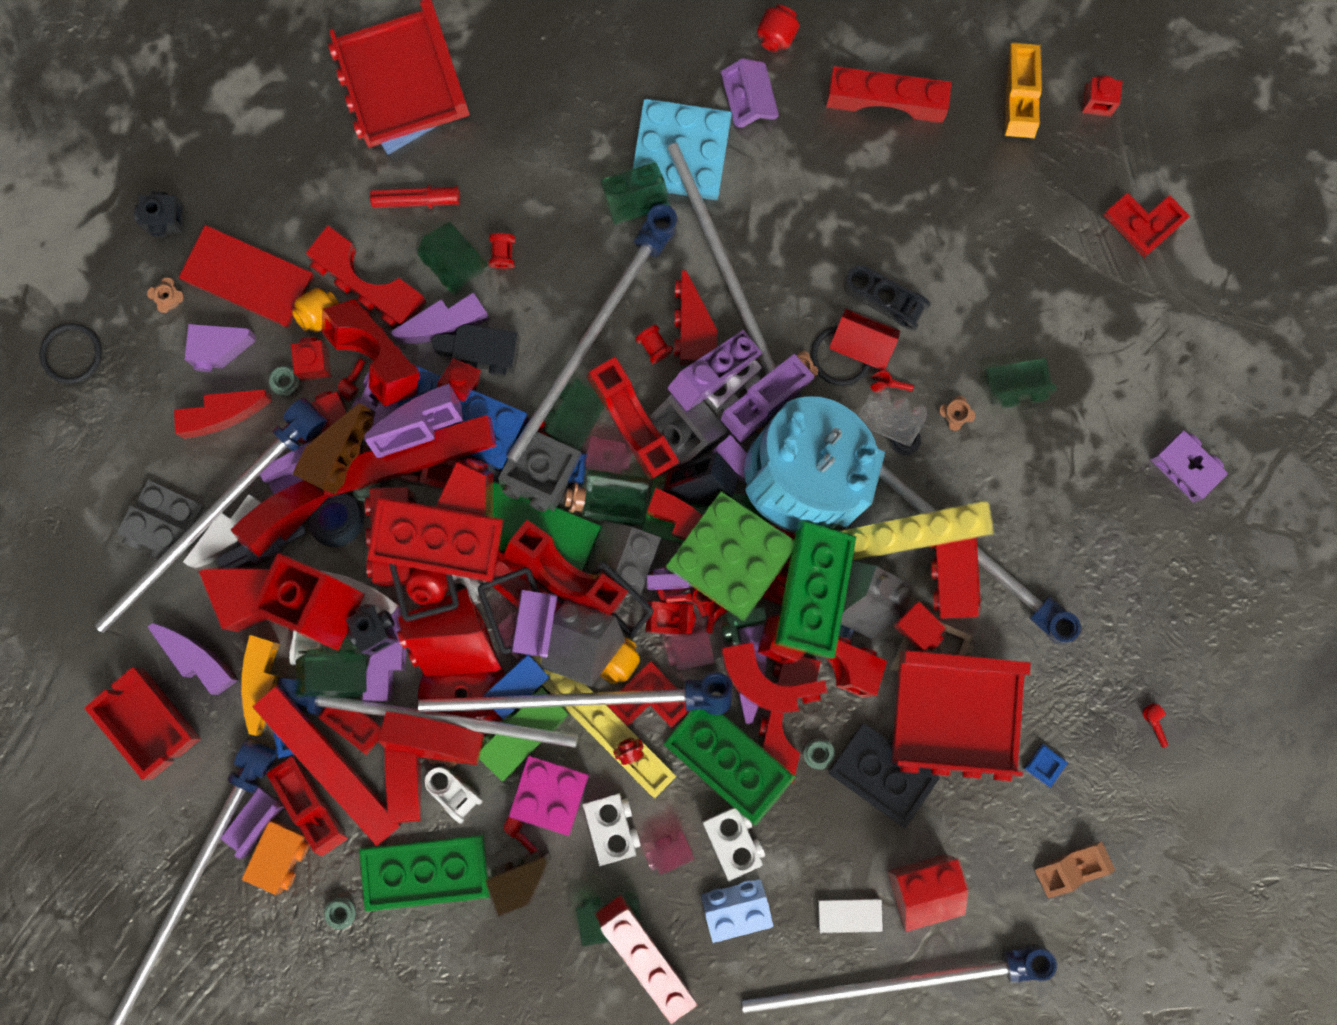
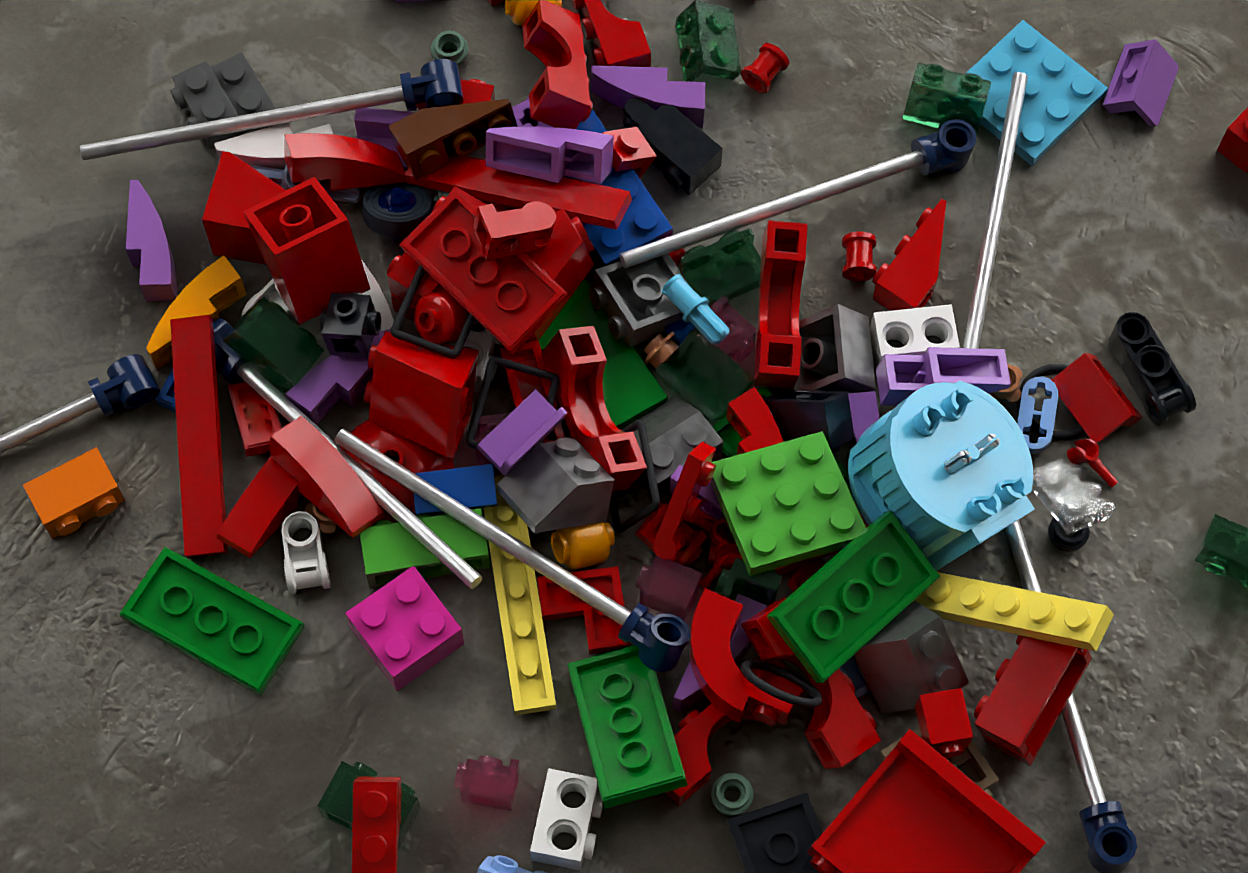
camera: 35 degrees right, 15 degrees down
red piece [84,667,201,780] -> none
red slope [174,389,272,439] -> none
medium lavender panel [221,788,285,859] -> none
red slope [266,756,348,857] -> none
red brick [291,337,331,381] -> none
sand green plate [324,897,356,929] -> none
red hand [338,359,366,401] -> none
dark brown slope [485,850,551,917] -> none
red hand [503,816,538,853] -> none
white brick [583,793,641,866] -> none
red plate [613,738,644,765] -> none
medium lavender slope [668,330,762,412] -> none
red head [756,4,800,52] -> none
nougat plate [939,396,975,431] -> none
none -> leg [473,201,556,260]
none -> red plate [653,442,716,560]
none -> medium azure axle [661,274,730,344]
none -> black piece [741,660,822,708]
none -> light blue beam [1017,376,1058,454]

